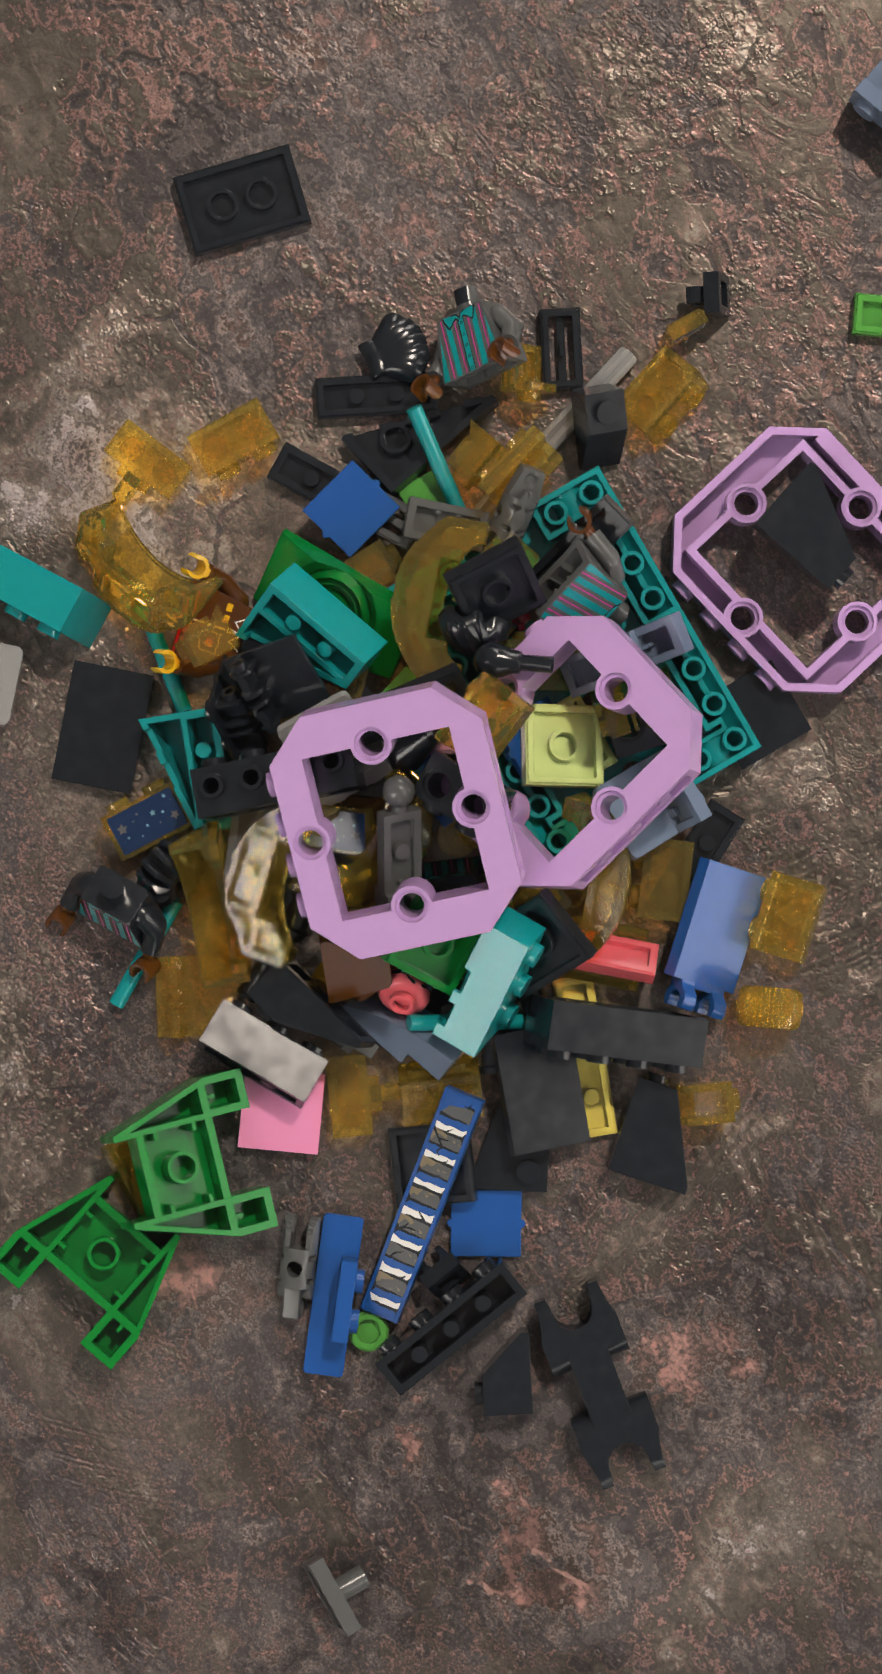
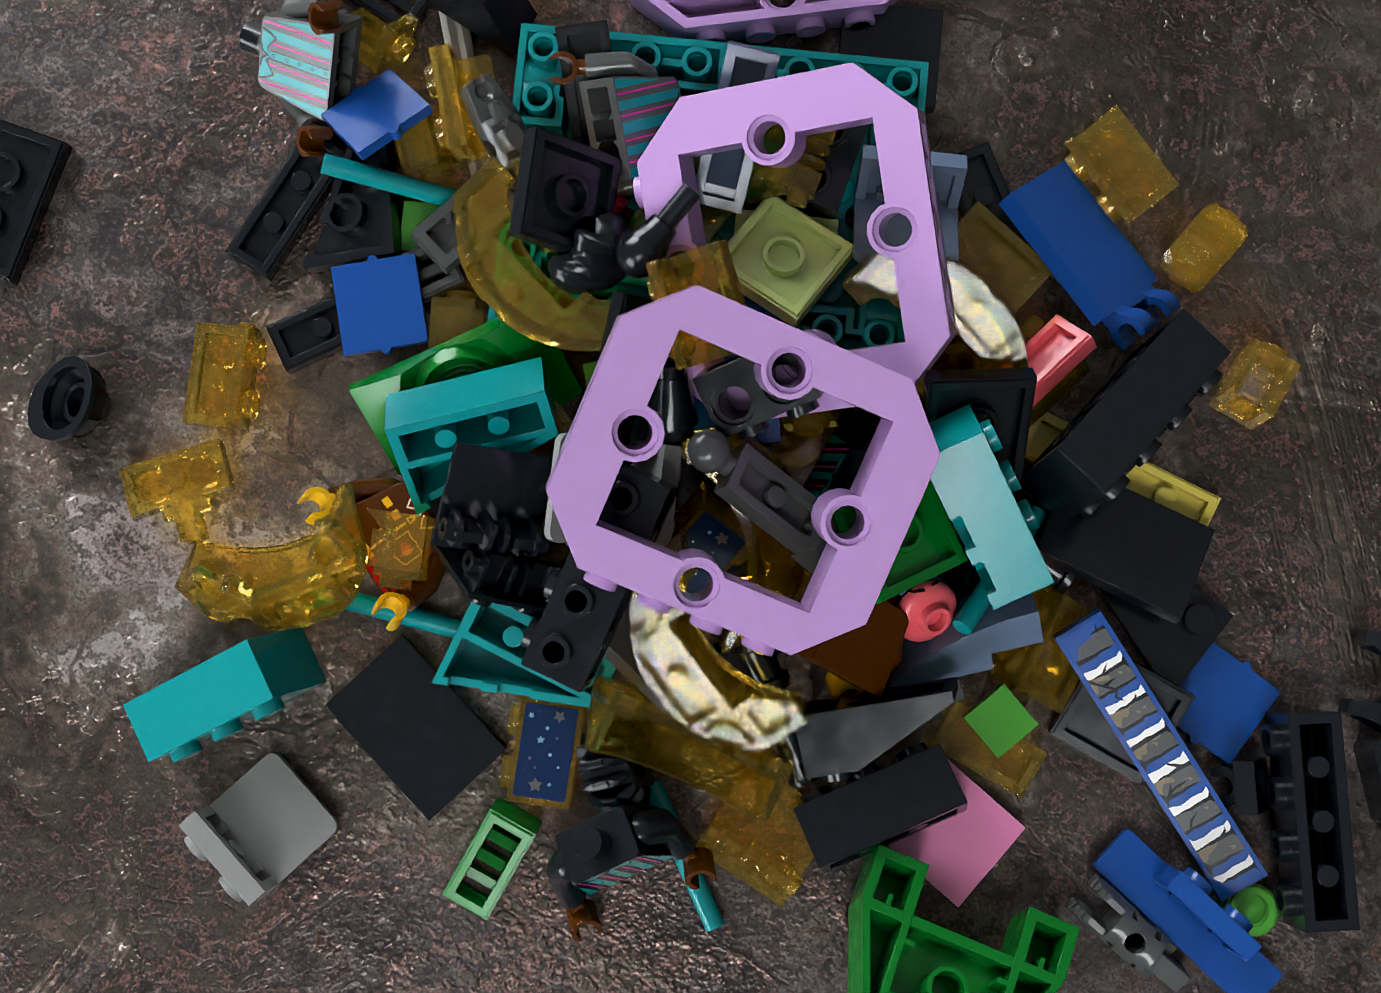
camera: 55 degrees left, 5 degrees down
black animal [358,313,430,384] -> none
black slope [606,1071,688,1195] -> none
none -> black piece [27,356,111,441]
none -> blue piece [321,68,433,160]
none -> green slope [442,797,542,920]
none -> bright green tile [962,683,1039,758]

